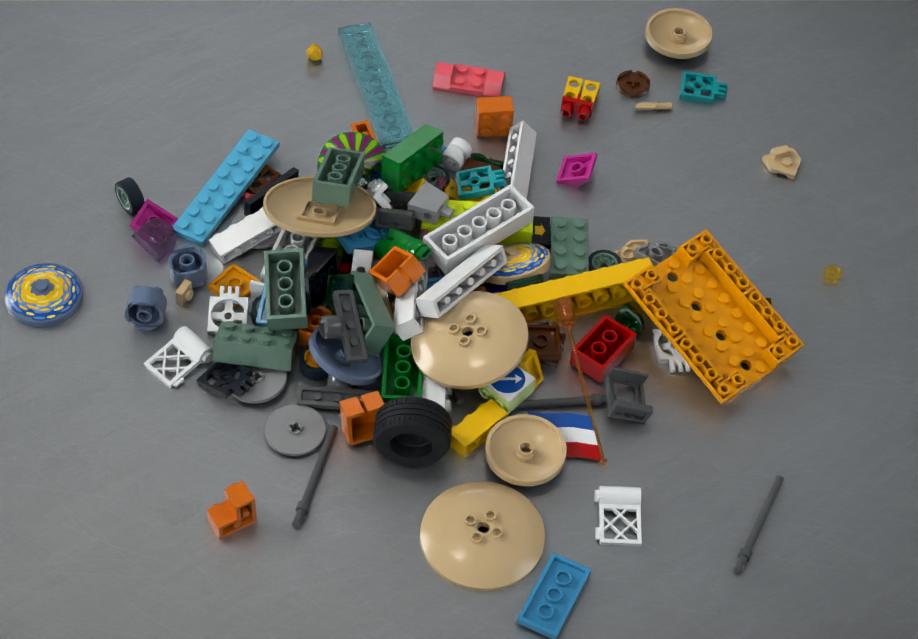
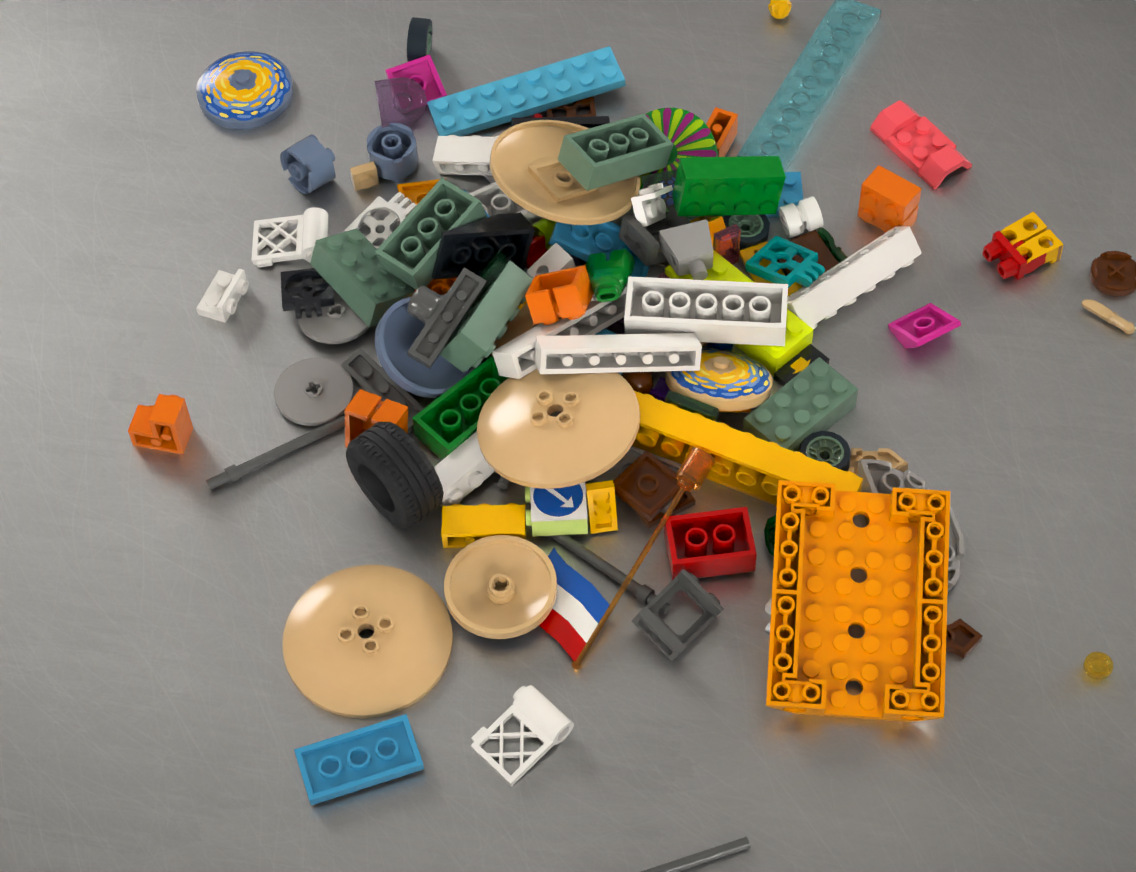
camera: 50 degrees right, 5 degrees up
none -> white bracket [196,268,248,323]

